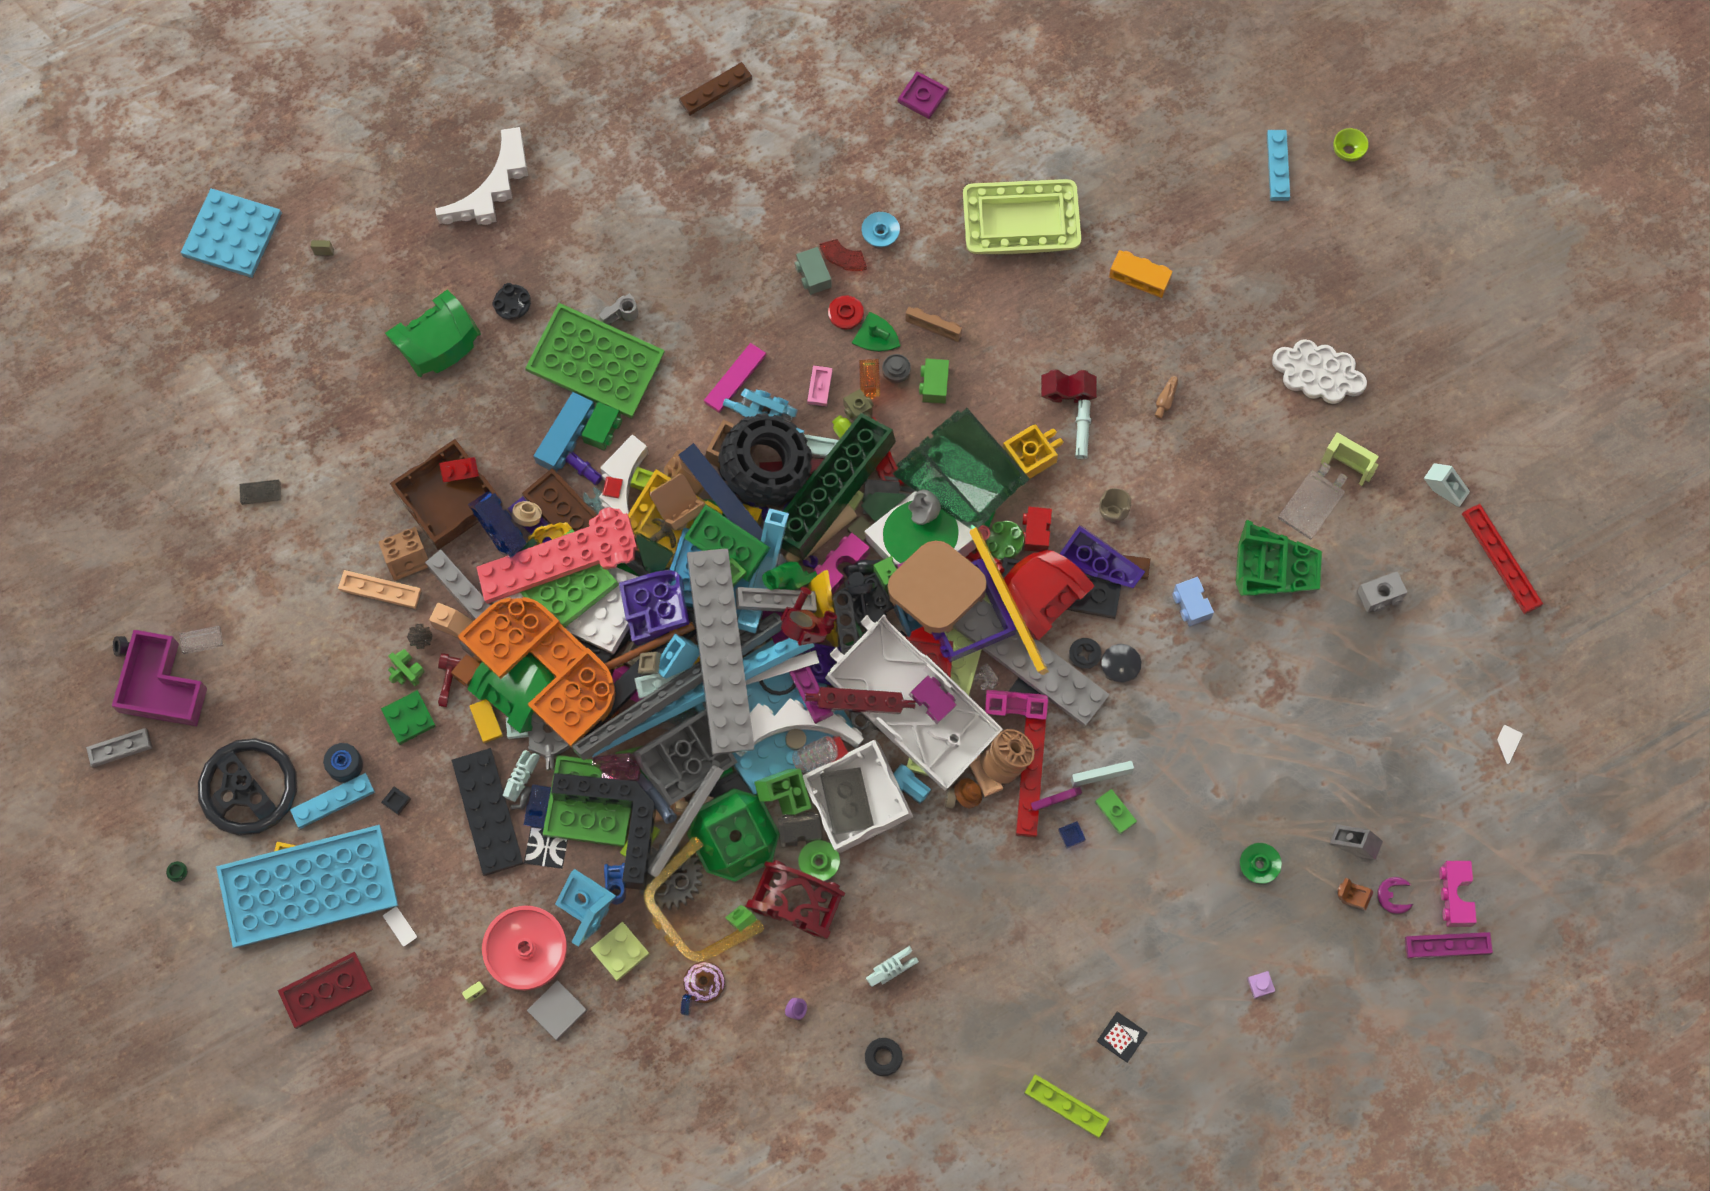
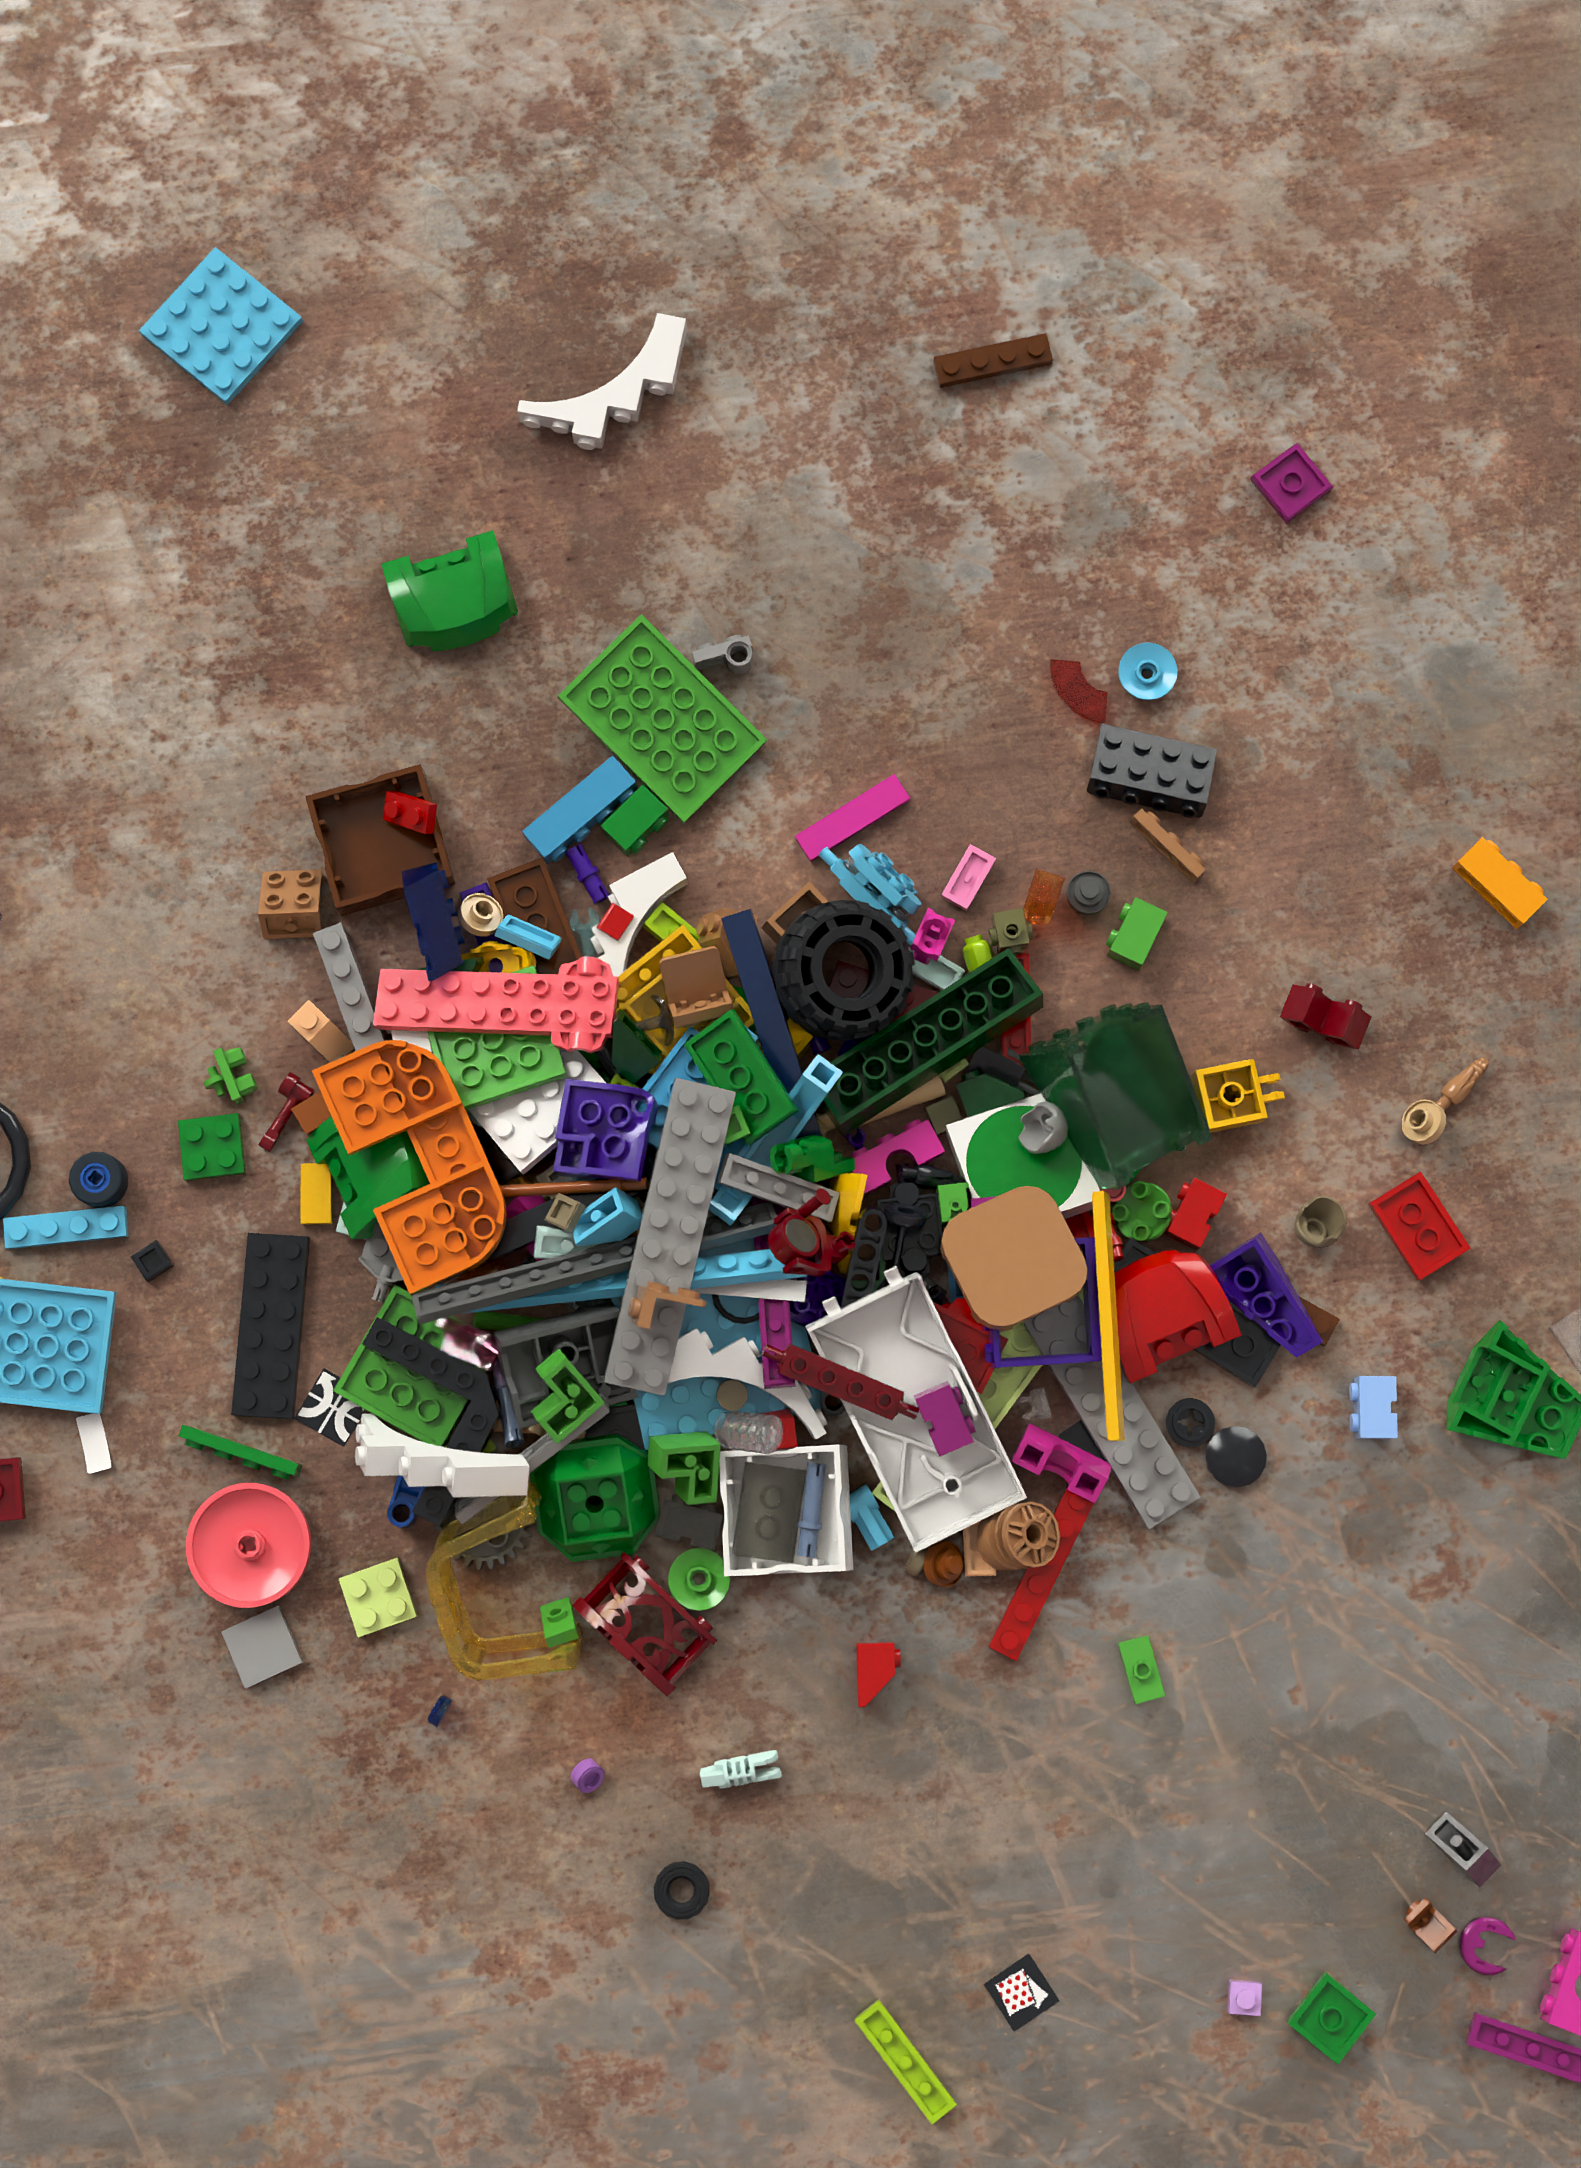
camera: 20 degrees right, 10 degrees up
clear smoke plate [239,479,281,505] -> none
olive tile [311,240,334,256] -> none
light nougat plate [338,570,422,609] -> none
clear smoke gear [407,624,433,649] -> none
yellowish green tile [462,982,487,1003] -> none
black dish [492,283,531,320] -> none
light aqua hinge [503,750,540,802] -> none
dark grey piece [510,786,532,810] -> none
clear blue slope [523,784,551,828] -> none
medium azure bracket [555,869,616,947] -> none
dish [683,961,725,1004] -> none
sand green brick [794,247,832,295] -> none
red wheel [828,295,864,329] -> none
green shield [852,312,900,352] -> none
yellowish green wedge [963,179,1081,254] -> none
magenta tile [1031,786,1082,811] -> none
clear blue tile [1058,821,1086,849] -> none
light aqua tile [1071,761,1134,787] -> none
light aqua pin [1075,400,1091,459] -> none
green dish [1240,843,1282,884] -> none
none -> green plate [178,1425,303,1480]
none -> white arch [355,1413,529,1497]
none -> medium azure tile [495,914,562,959]
none -> bright green brick [531,1349,605,1444]
none -> medium nougat bracket [628,1281,707,1329]
none -> sand blue pin [796,1462,827,1558]
none -> red slope [856,1642,901,1707]
none -> dark pink hips [910,908,955,965]
none -> bracket [1087,724,1217,818]
none -> green plate [1286,1971,1376,2065]
none -> red plate [1368,1171,1471,1281]
none -> tan plate [1402,1099,1446,1145]

